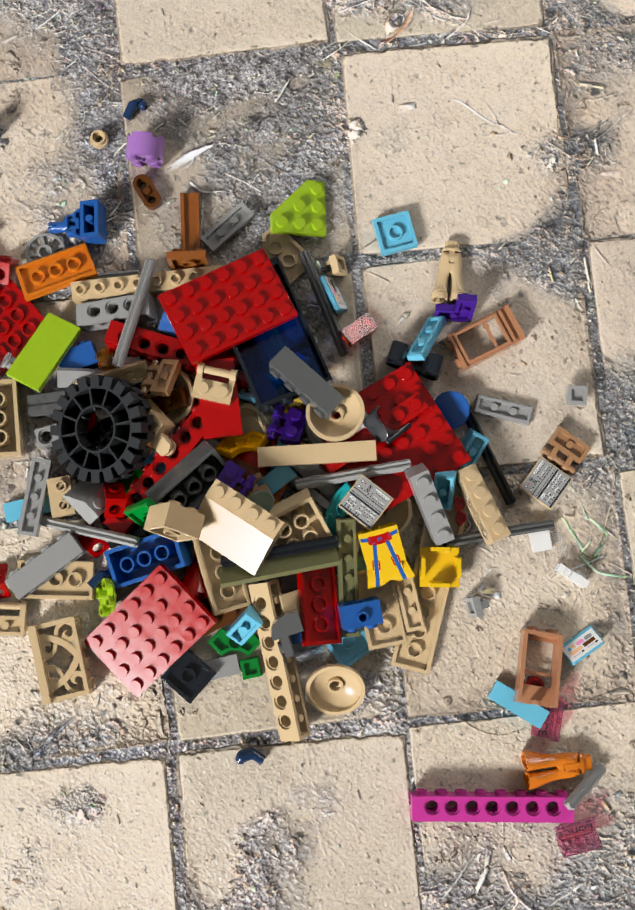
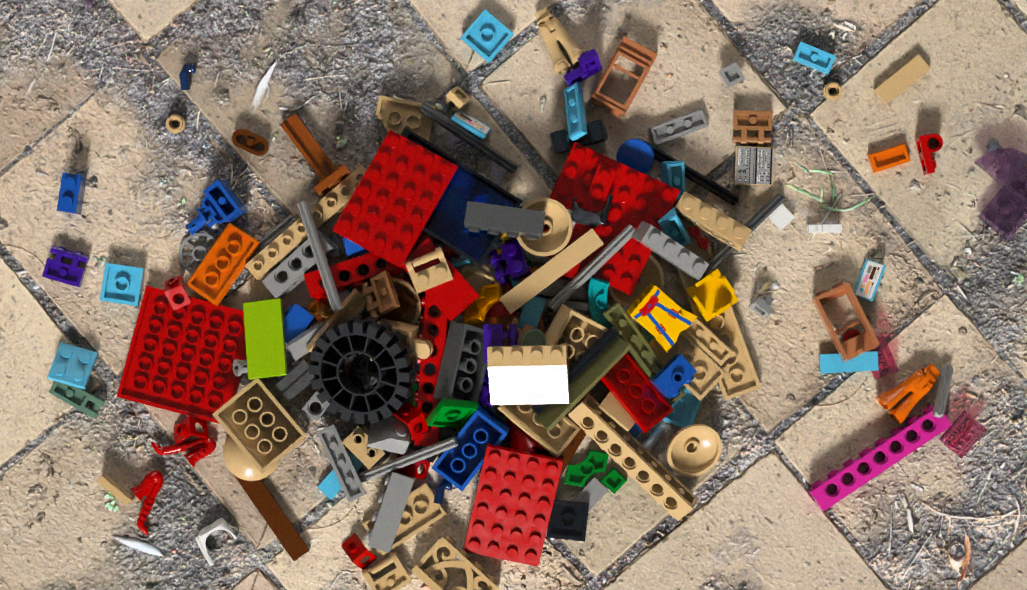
camera: 35 degrees left, 5 degrees up
lime dish [95,577,116,617] -> none
medium lavender brick [126,131,165,169] -> none
tan brick [144,500,205,542] -> none
light grey plate [201,201,255,253] -> none
medium azure slope [226,605,263,646] -> none
dark blue arm [235,747,266,765] -> none
lime plate [270,180,326,238] -> none
dark grey brick [271,609,304,658] -> none
light grey tile [338,474,394,530] -> none
clear red tile [339,312,379,347] -> none

